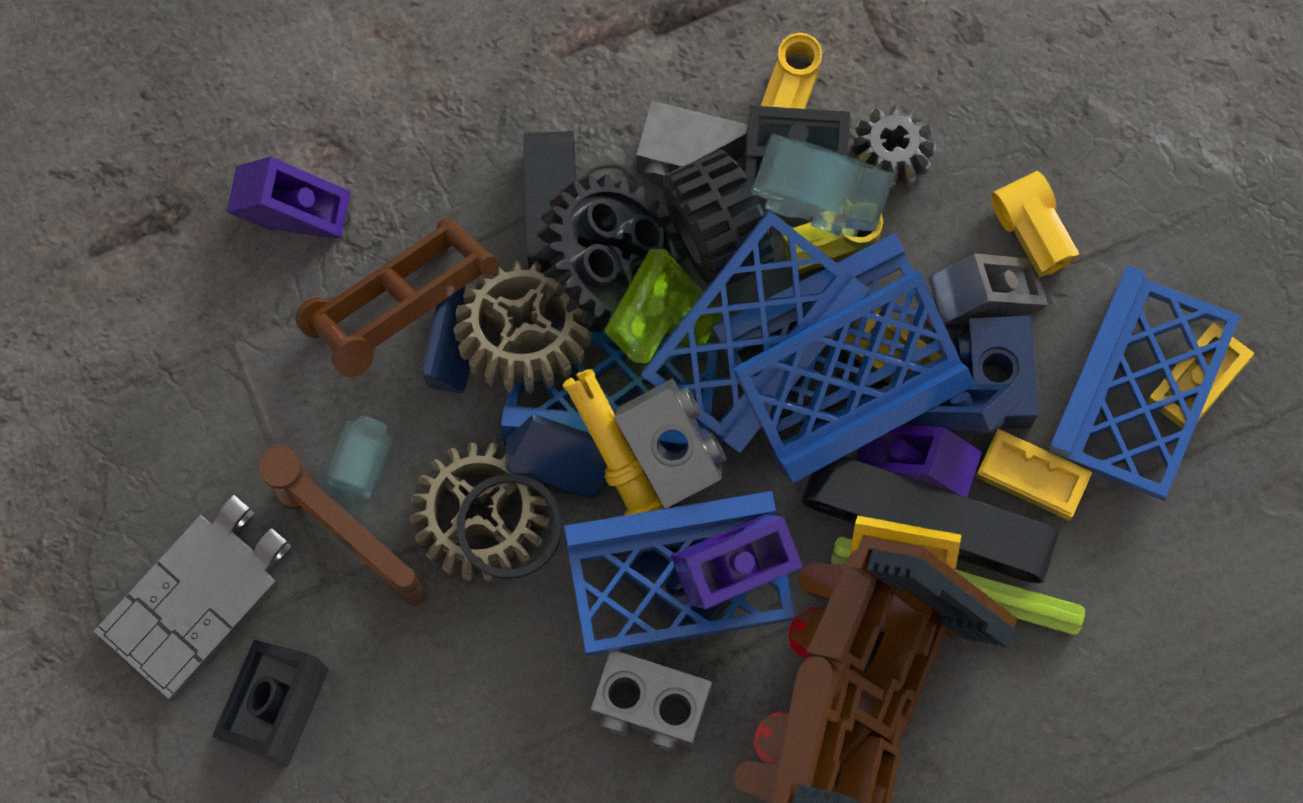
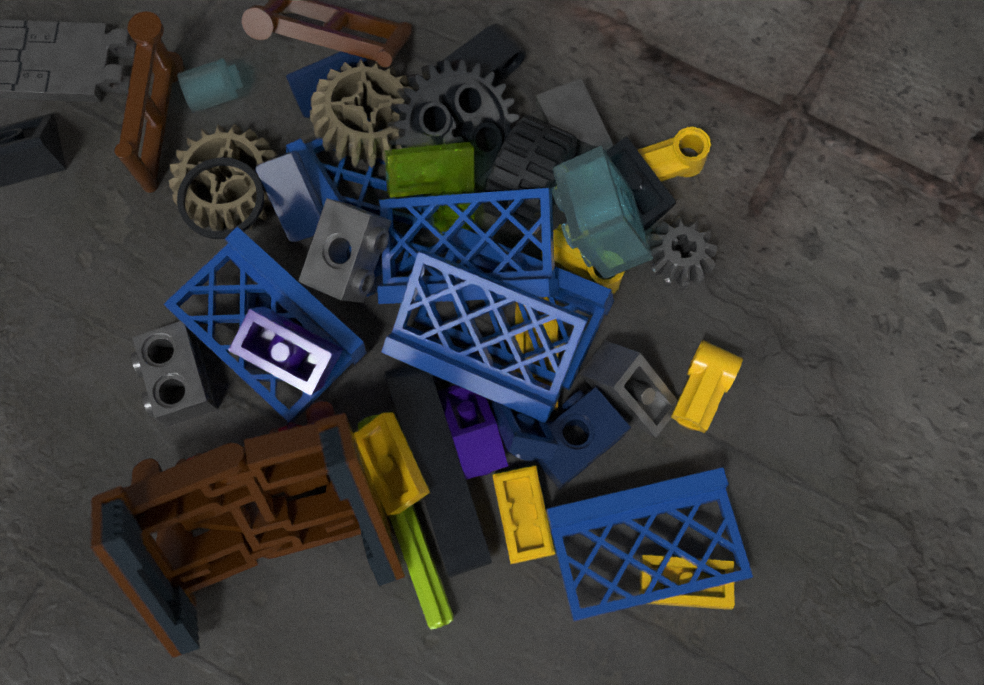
camera: 50 degrees right, 0 degrees up
yellow pin [563,369,665,516] -> none

